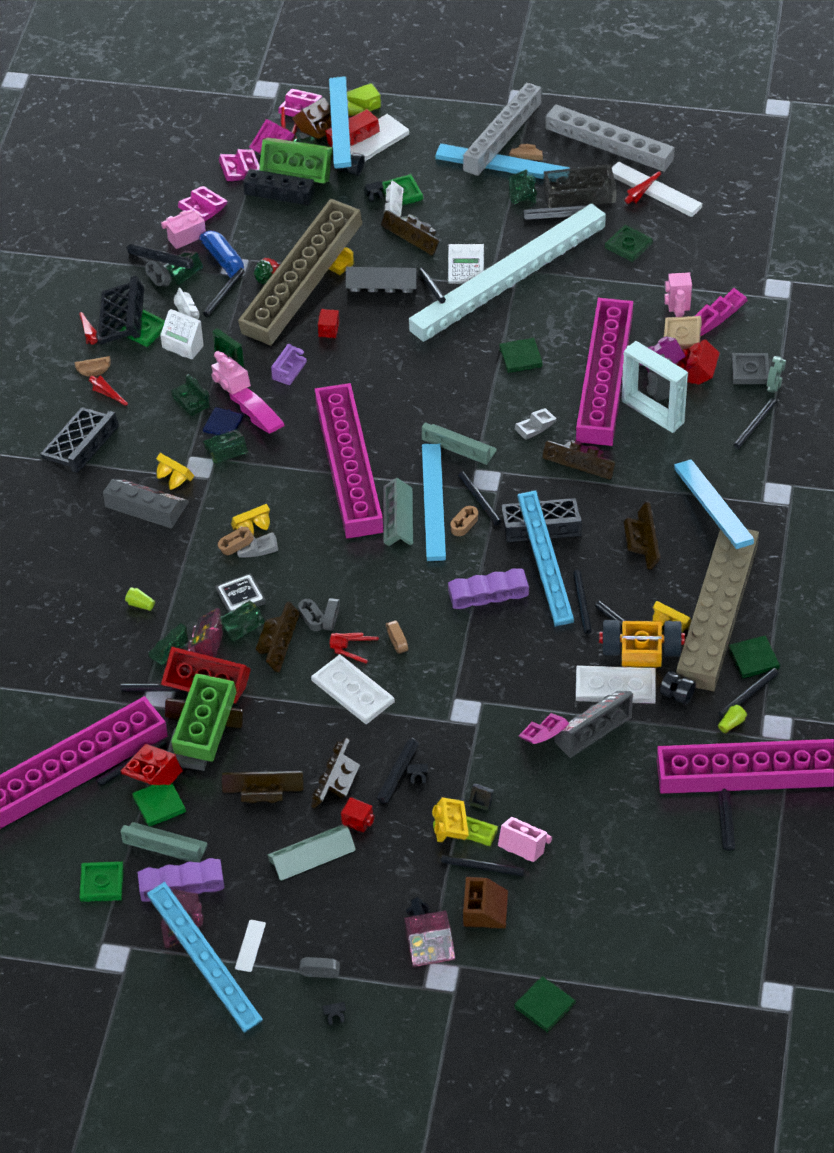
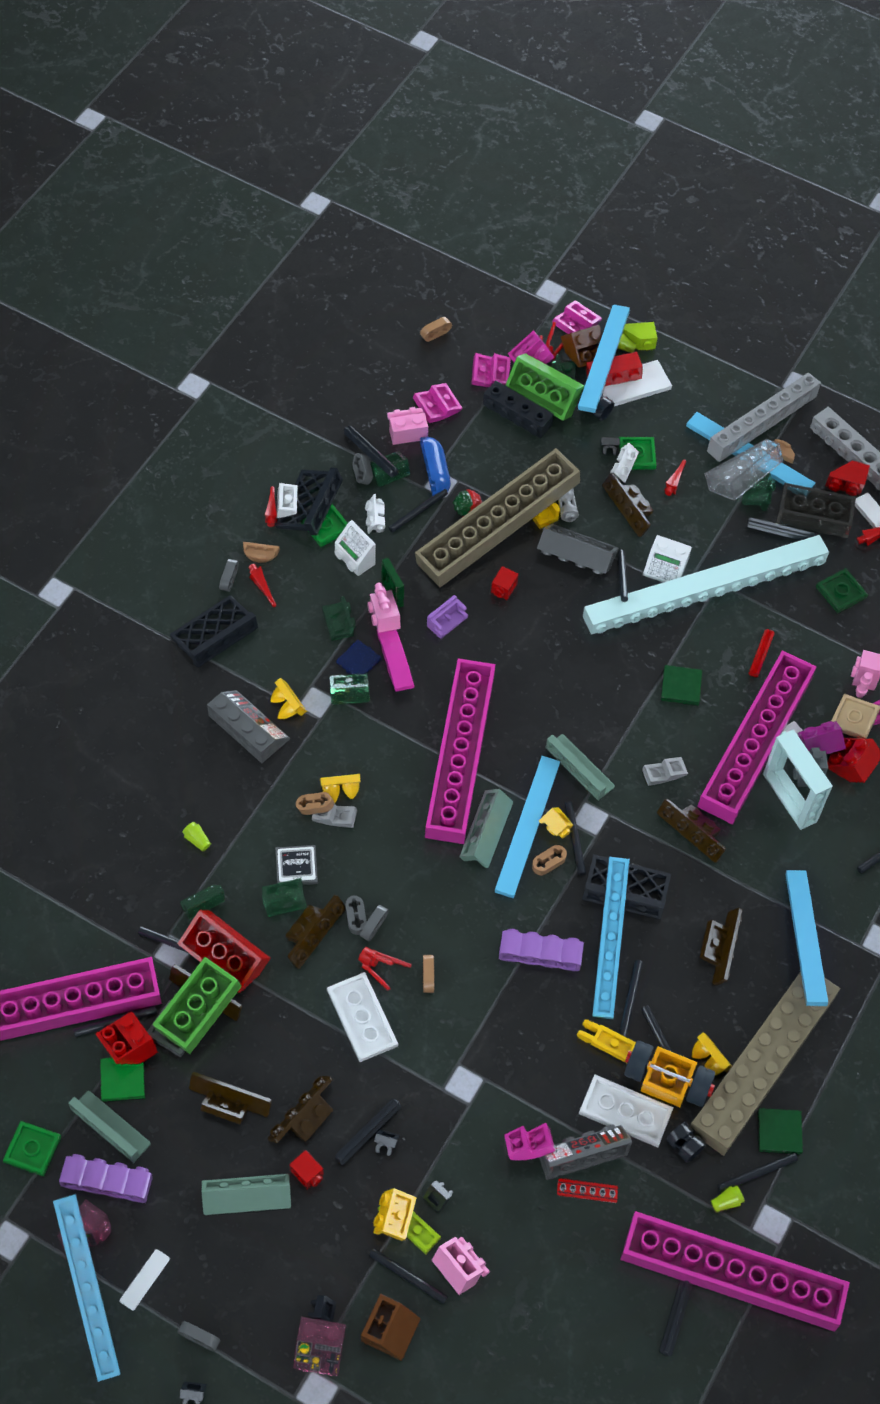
camera: 15 degrees right, 10 degrees up
clear pink slope [188,608,223,658] -> none
none -> dark grey beam [219,559,239,592]
none -> white slope [276,483,297,518]
none -> medium nougat beam [420,317,452,341]
none -> yellow brick [539,807,574,839]
none -> red sticker [557,1179,618,1203]
none -> light grey piece [558,488,579,522]
none -> yellow hinge [577,1019,636,1064]
none -> red piece [664,460,686,496]
none -> clear wedge [705,439,783,501]
none -> red axle [749,629,774,678]
none -> red slope [825,461,870,496]

